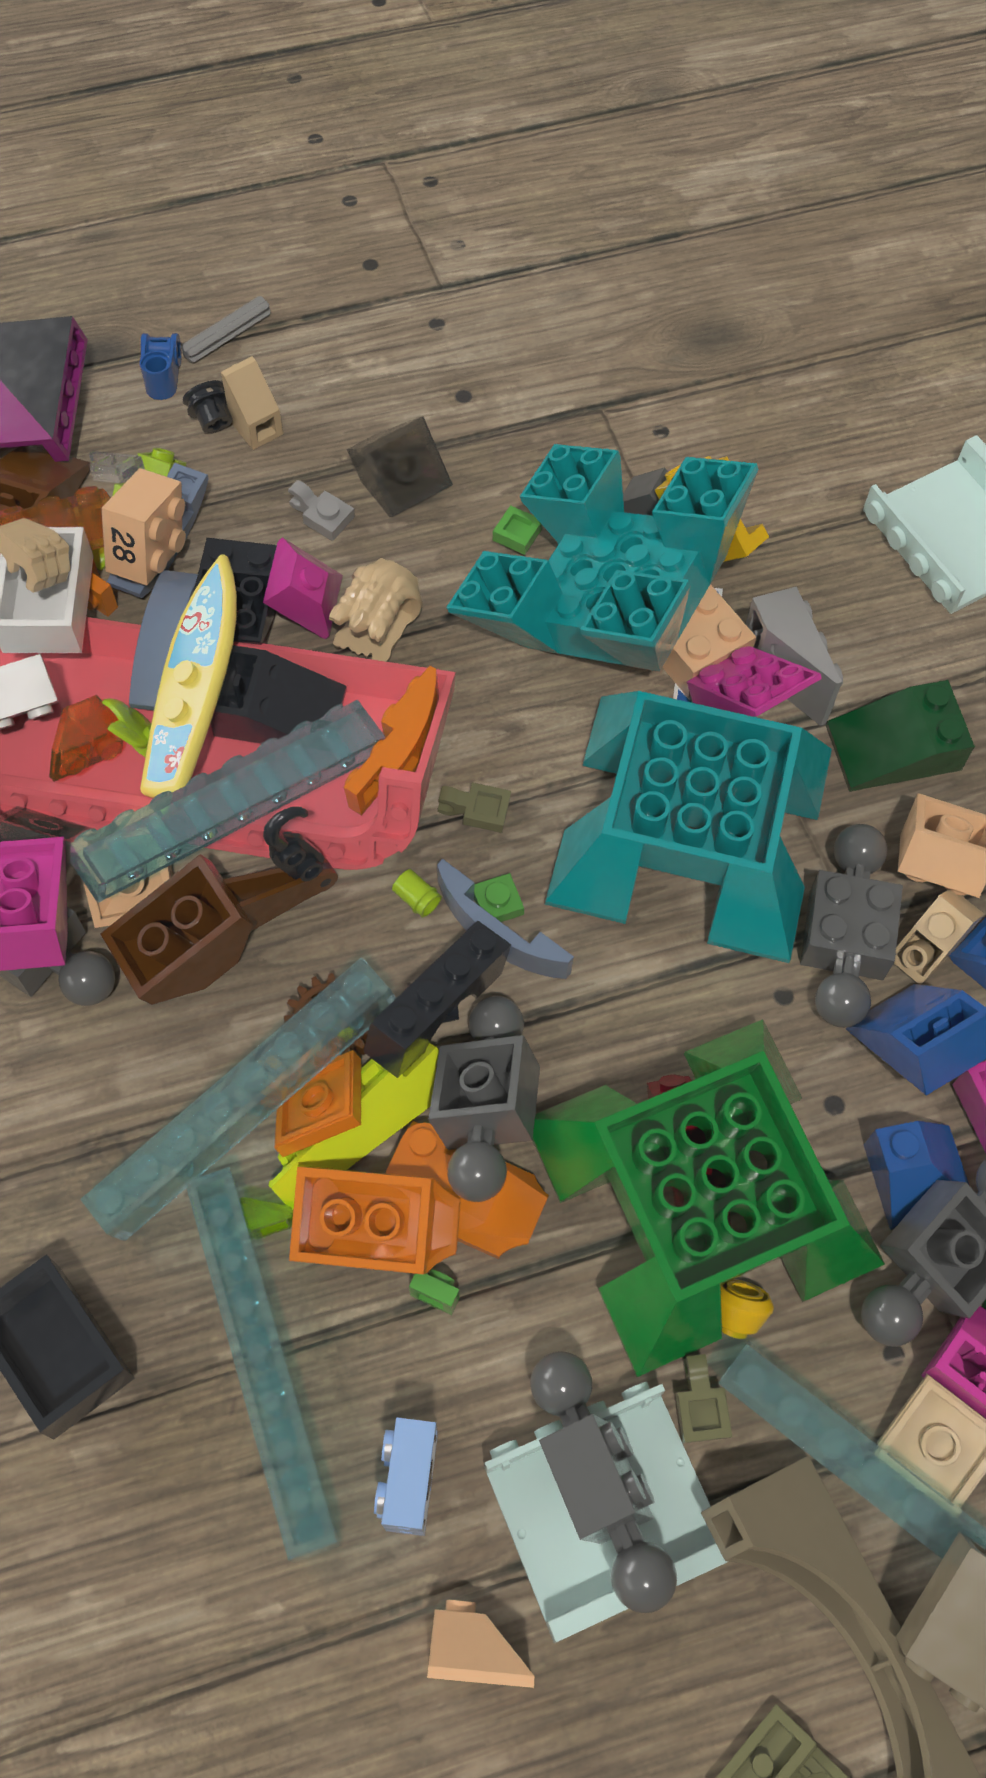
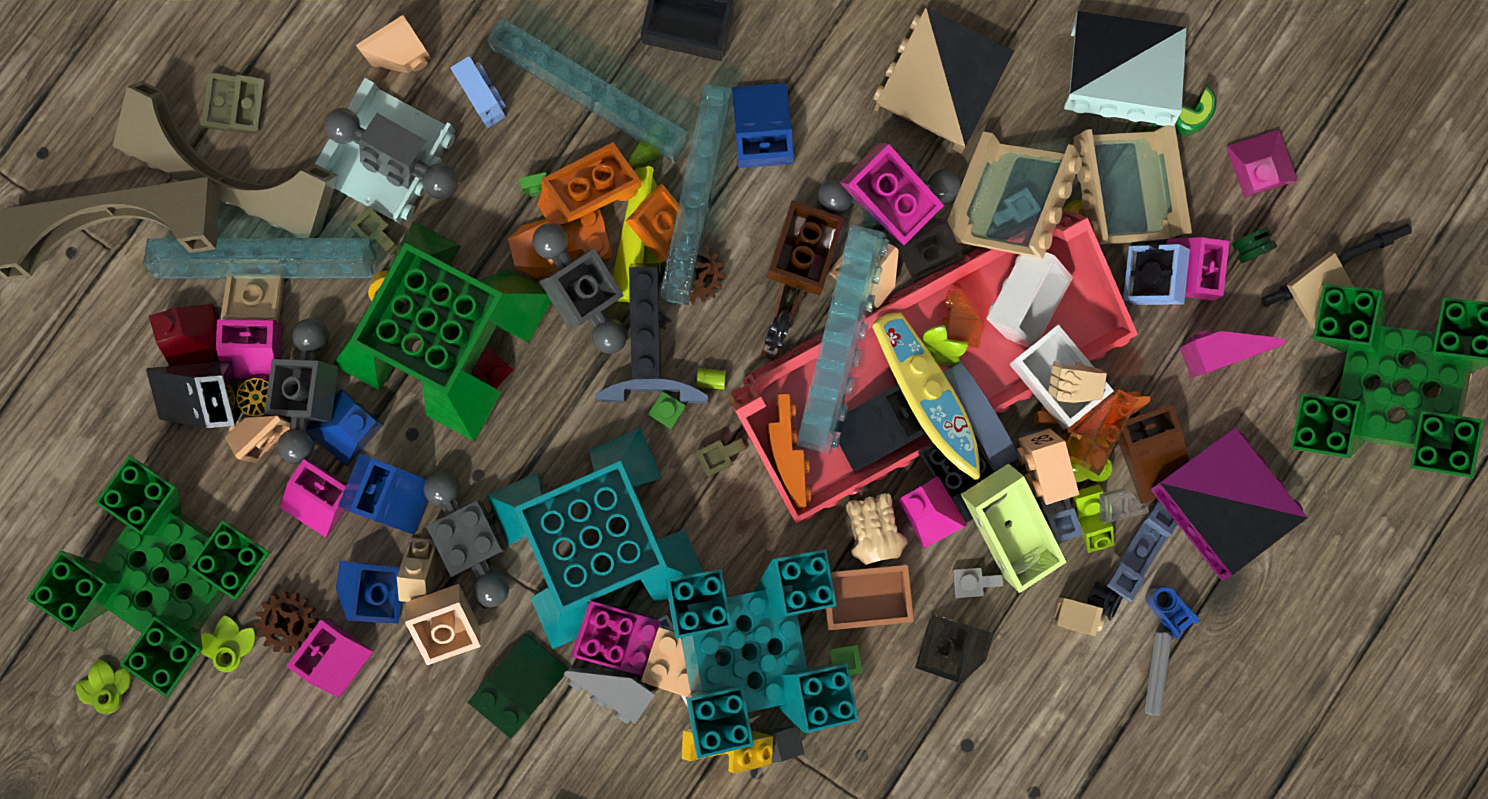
camera: 145 degrees right, 20 degrees up
none -> blue slope [732,83,794,168]
none -> nougat piece [825,565,914,630]
none -> yellowish green piece [961,463,1066,593]
none -> sand blue slope [1107,500,1178,602]

